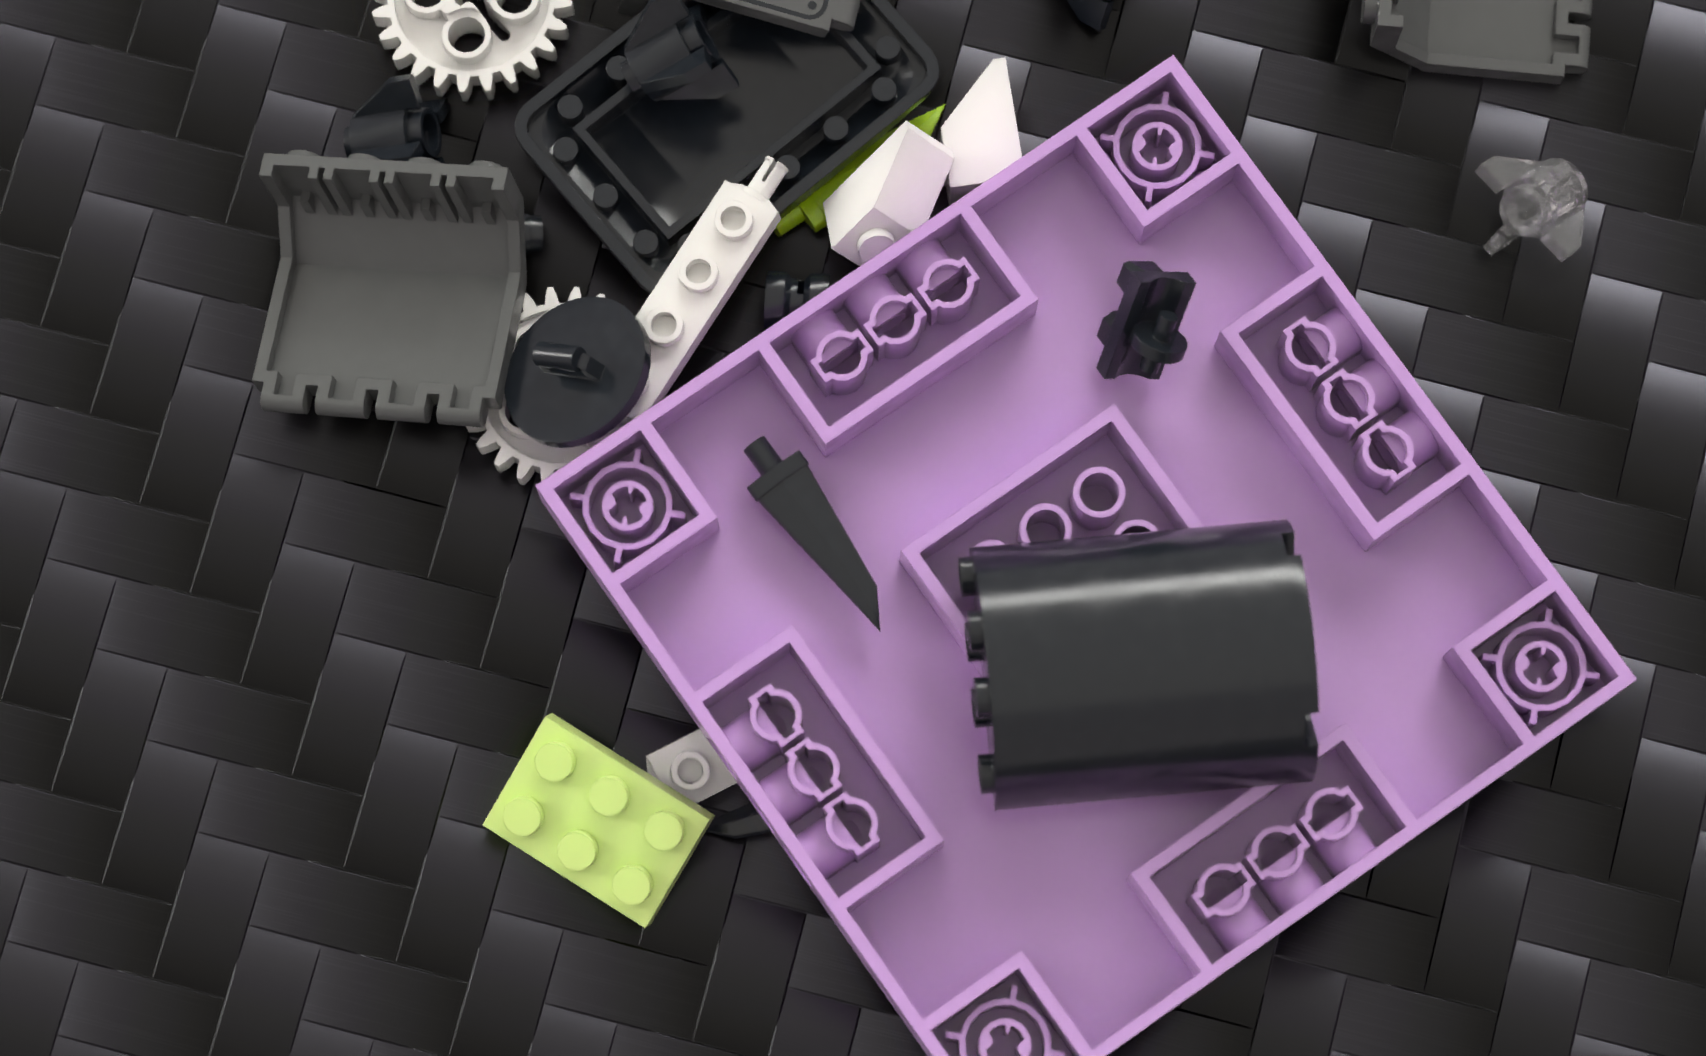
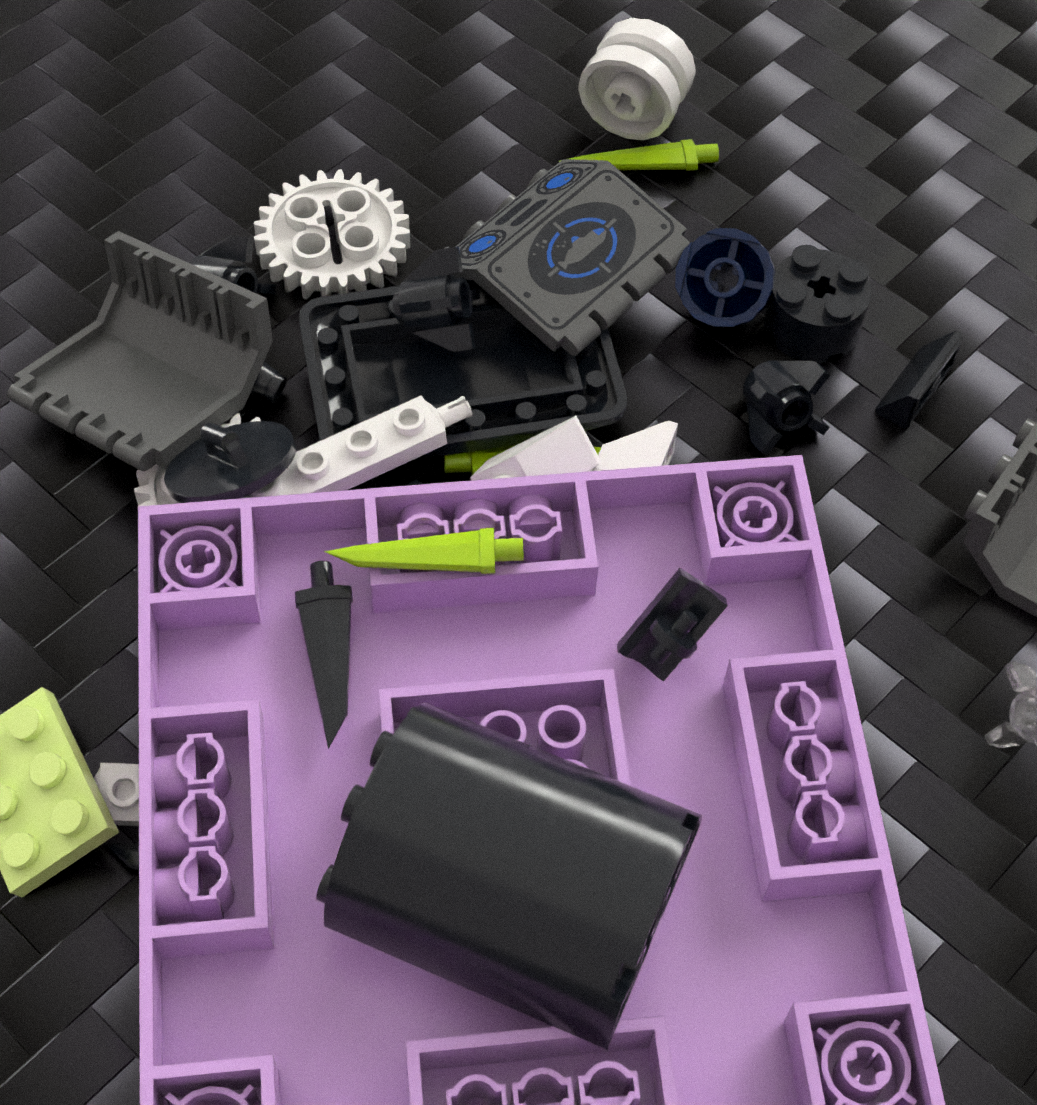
camera: 25 degrees right, 20 degrees down
none -> lime bar [324,528,524,574]

